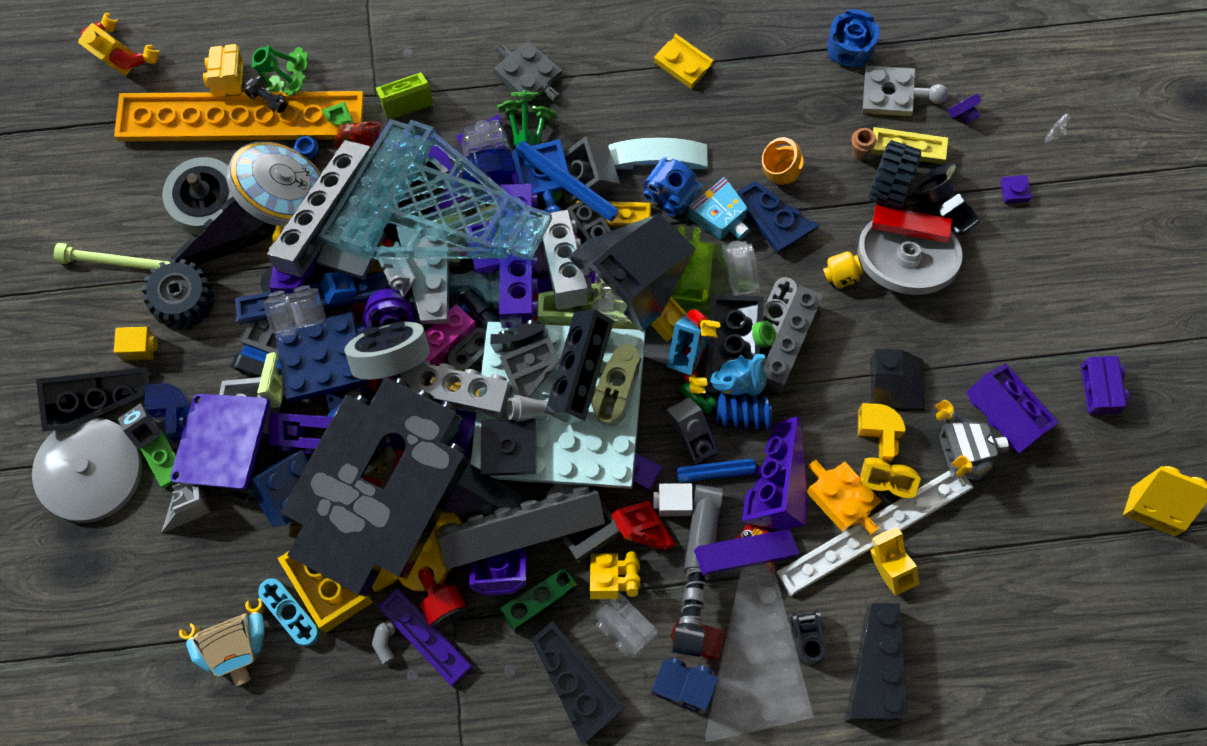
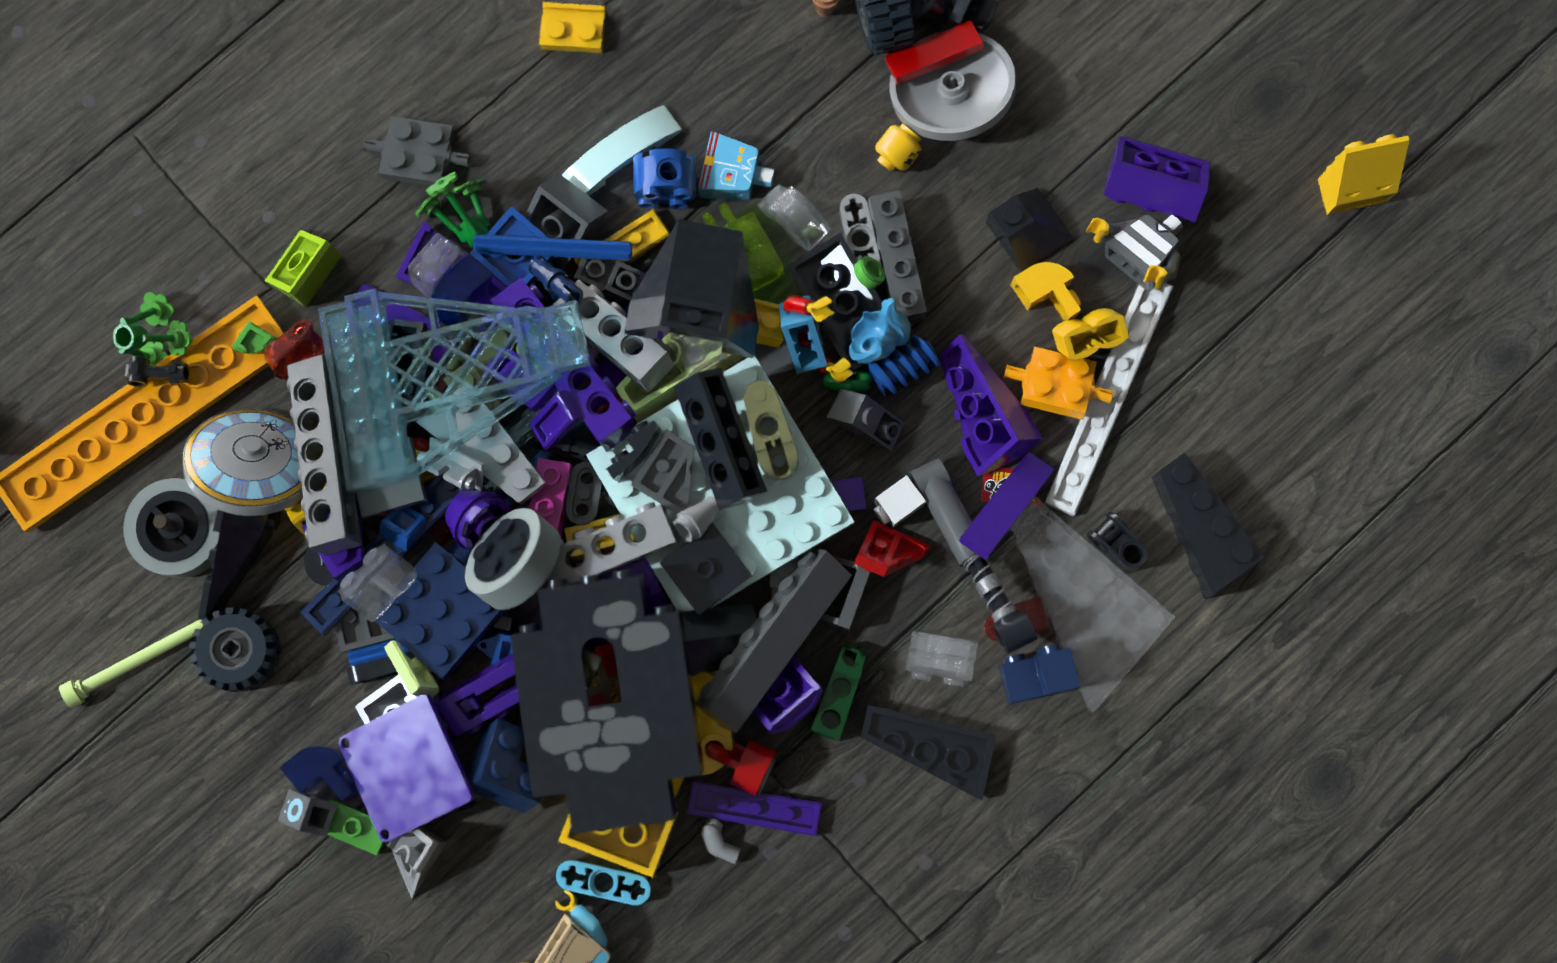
camera: 35 degrees left, 10 degrees up
light grey dish [32,417,142,523] -> none
black wedge [36,367,151,432] -> none
yellow brick [114,327,158,361] -> none
yellow brick [203,44,244,97] -> none
blue plate [294,136,319,160] -> none
yellow plate [590,551,641,599] -> none
blue axle [677,459,756,483] -> none
dark blue wing [736,181,819,254] -> none
light orange helmet [762,137,804,185] -> none
yellow brick [870,527,920,596] -> none
dark purple brick [1081,356,1130,415] -> none
none -> dark blue pin [528,256,583,307]
none -> dark purple tile [530,389,582,451]

